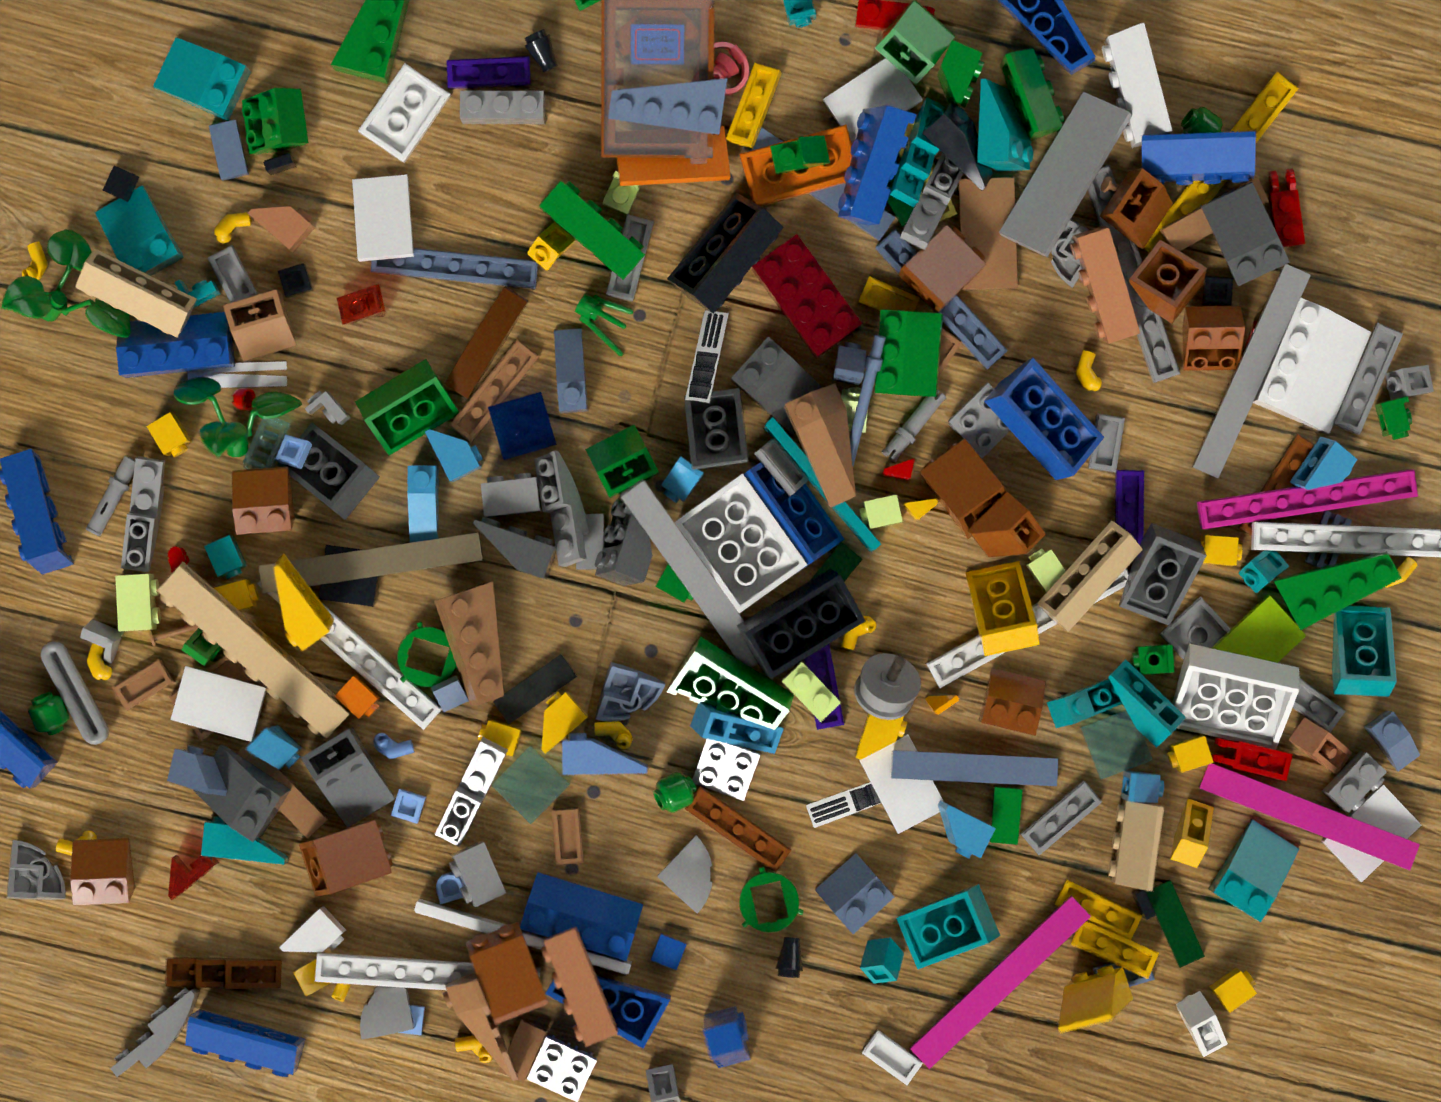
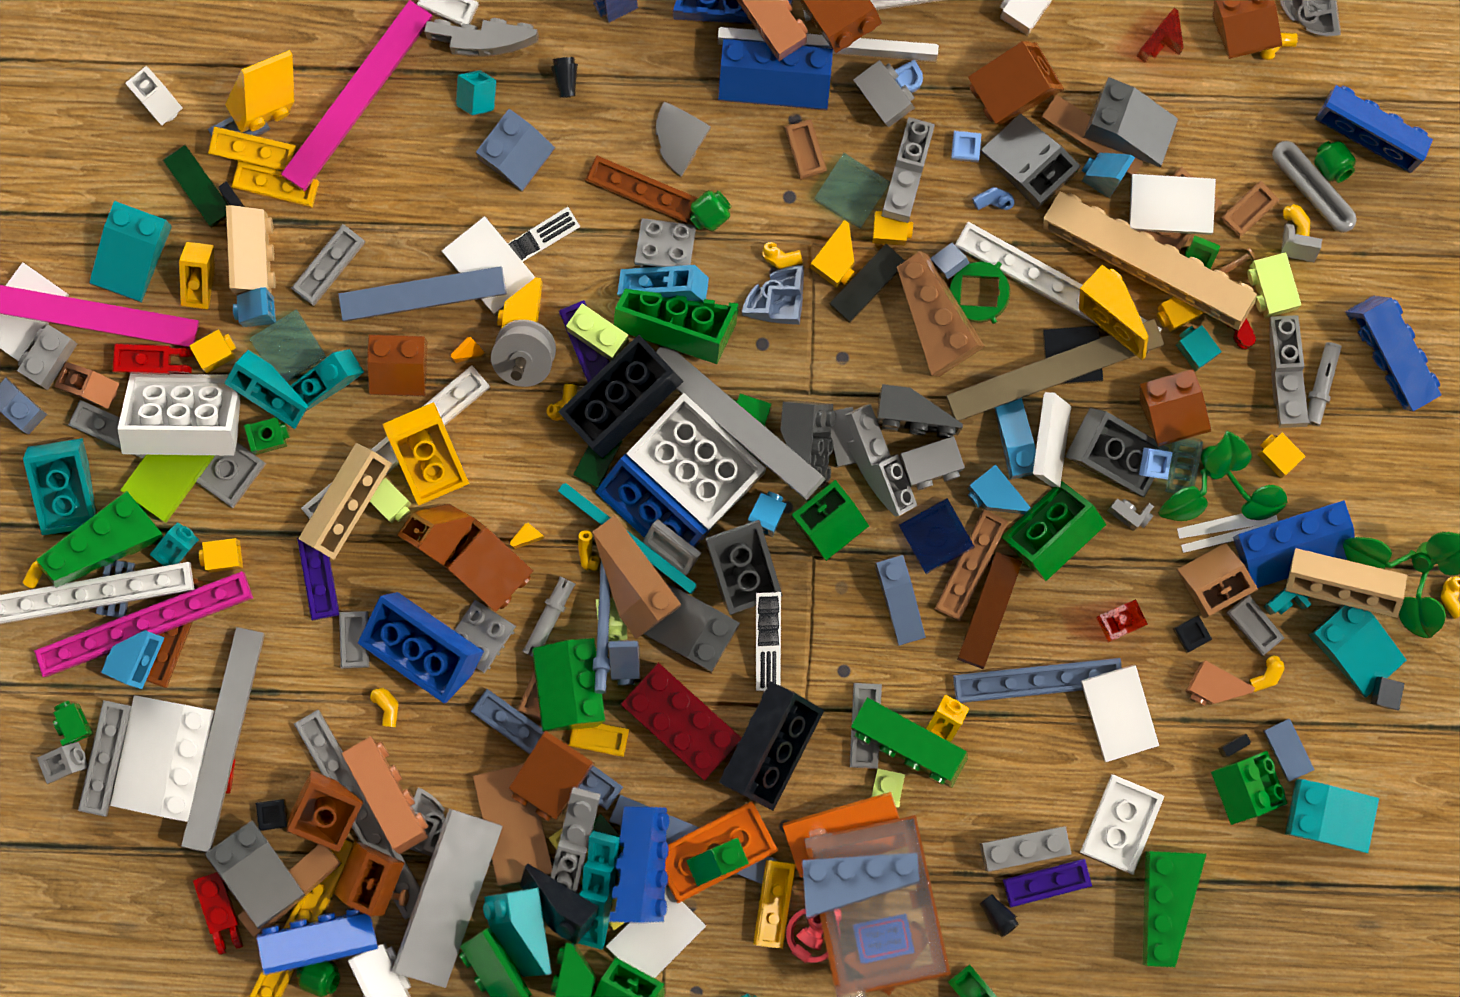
camera: 165 degrees right, 5 degrees down
sand blue slope [167,745,227,796] -> none
teal slope [201,816,289,865] -> none
red hinge [232,388,256,411] -> none
orange brick [335,675,381,719] -> none
medium blue slope [562,733,649,775] -> none
green plant [575,293,634,357] -> none
blue tile [651,933,687,970] -> none
green piece [739,867,804,933] -> none
yellowish green brick [859,494,903,529] -> none
red slope [882,458,915,481] -> none
teal slope [896,884,1001,969] -> none
dark azure slope [938,800,996,859] -> none
green tile [989,787,1023,845] -> none
dark grey slope [1119,523,1207,625] -> none
dark orange slope [1182,306,1245,371] -> none
yellow brick [1209,968,1257,1013] -> none
none -> light grey slope [425,18,539,56]
none -> yellow arm [578,530,600,571]
none -> white tile [1033,392,1071,487]

